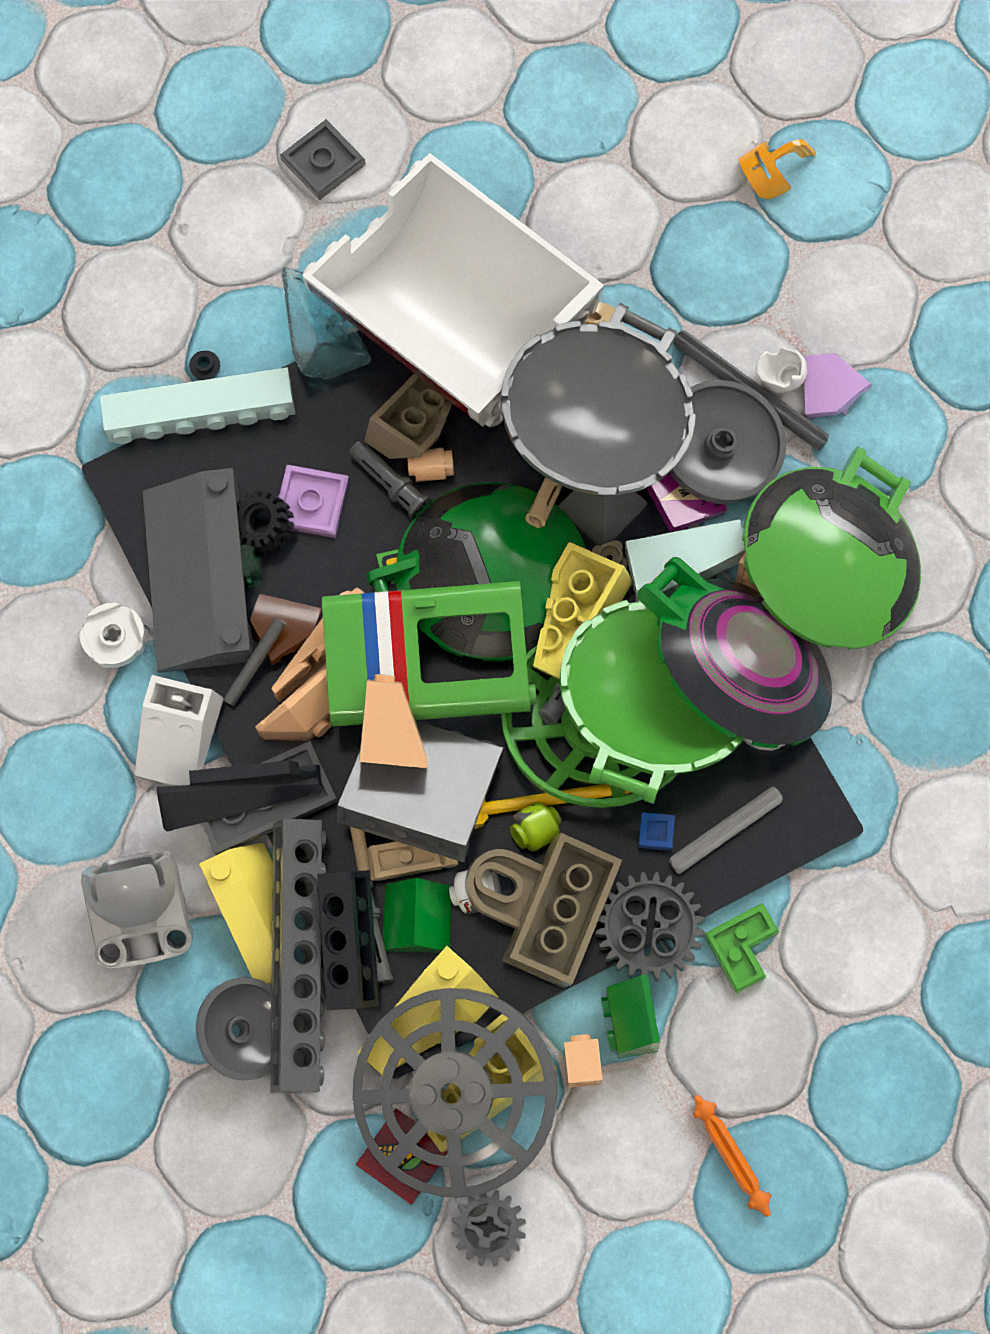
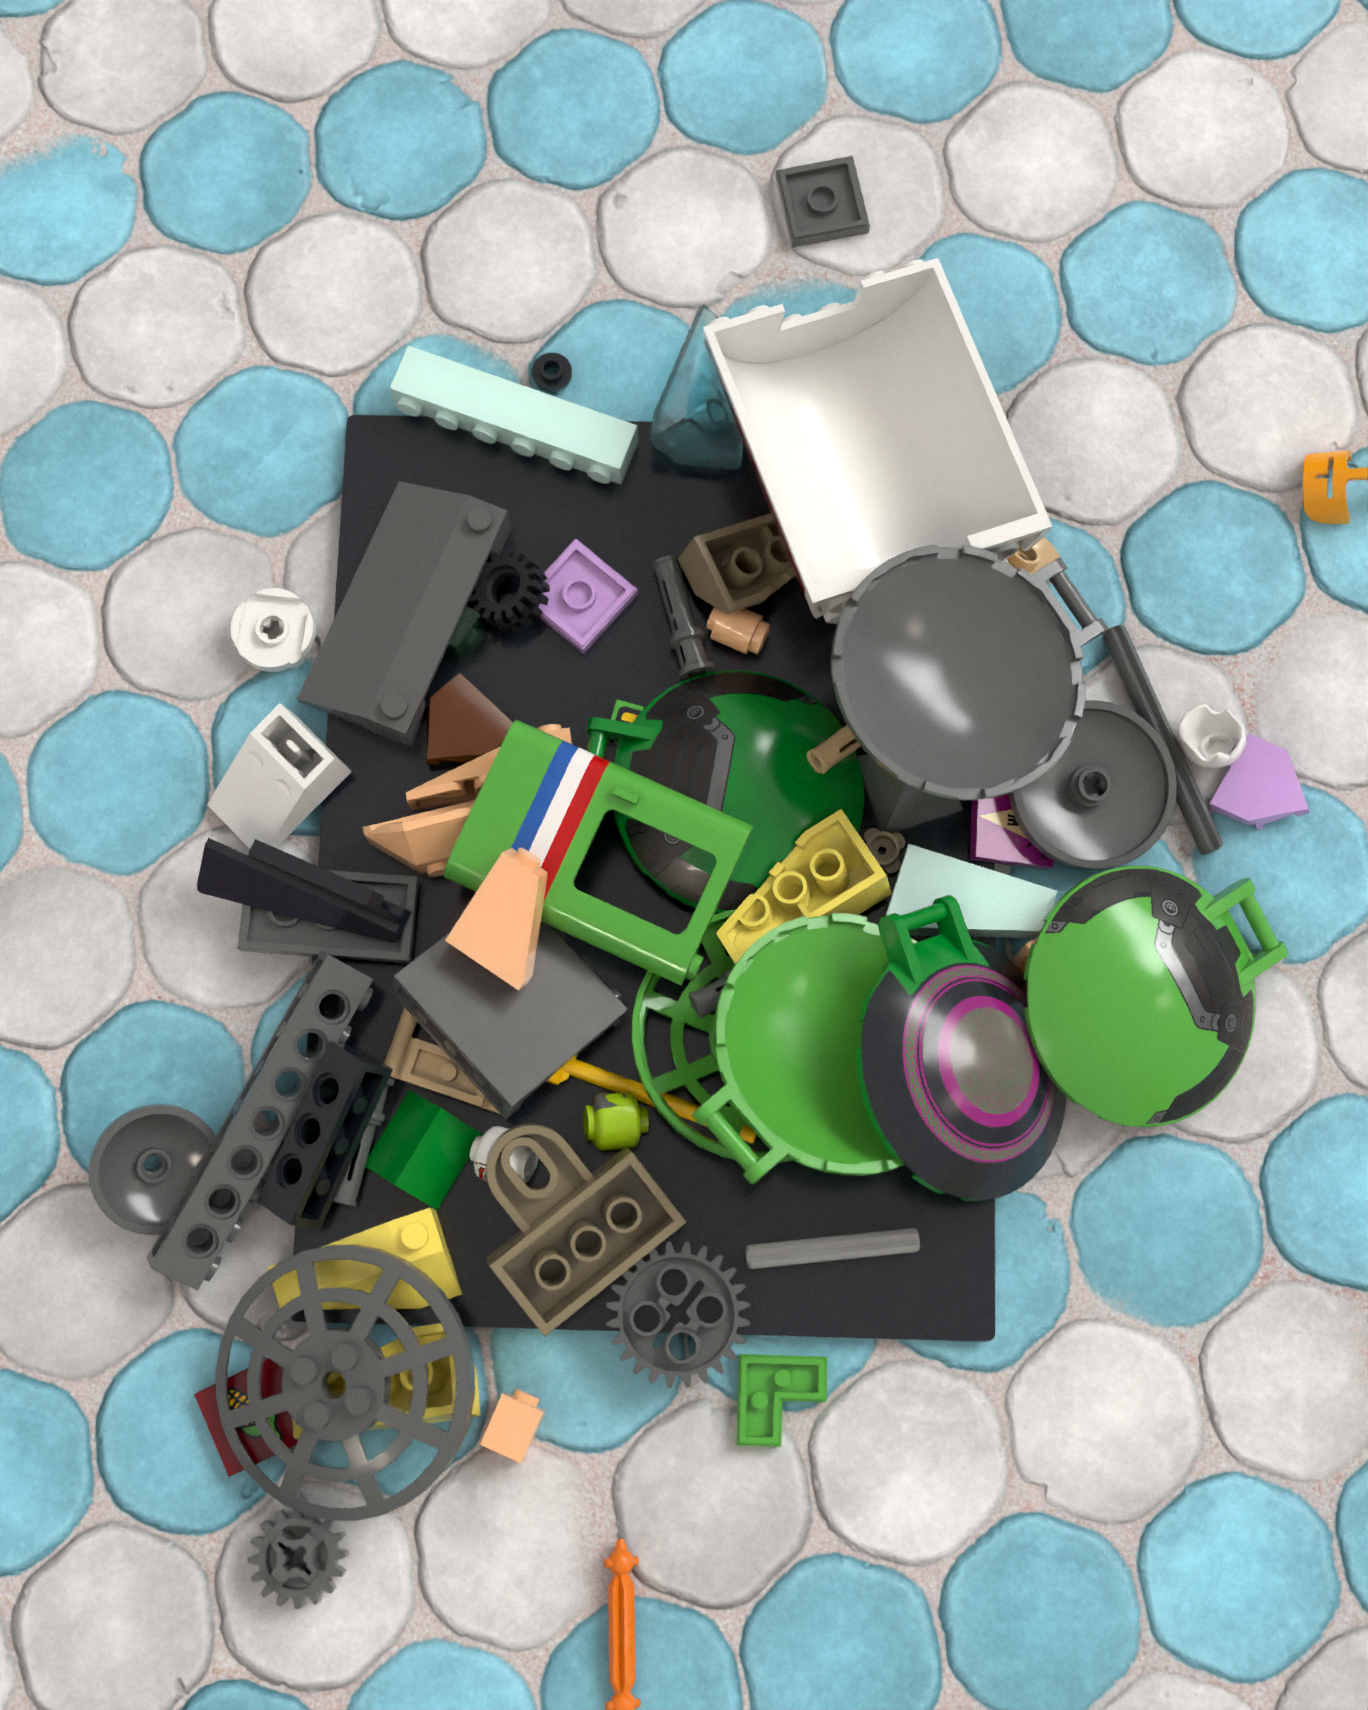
camera: 25 degrees right, 5 degrees up
light grey piece [81,851,193,969] -> none
light yellow wedge [199,842,273,985] -> none
dark grey bar [223,617,286,706] -> none
green slope [601,974,660,1059] -> none
blue plate [639,812,675,851] -> none

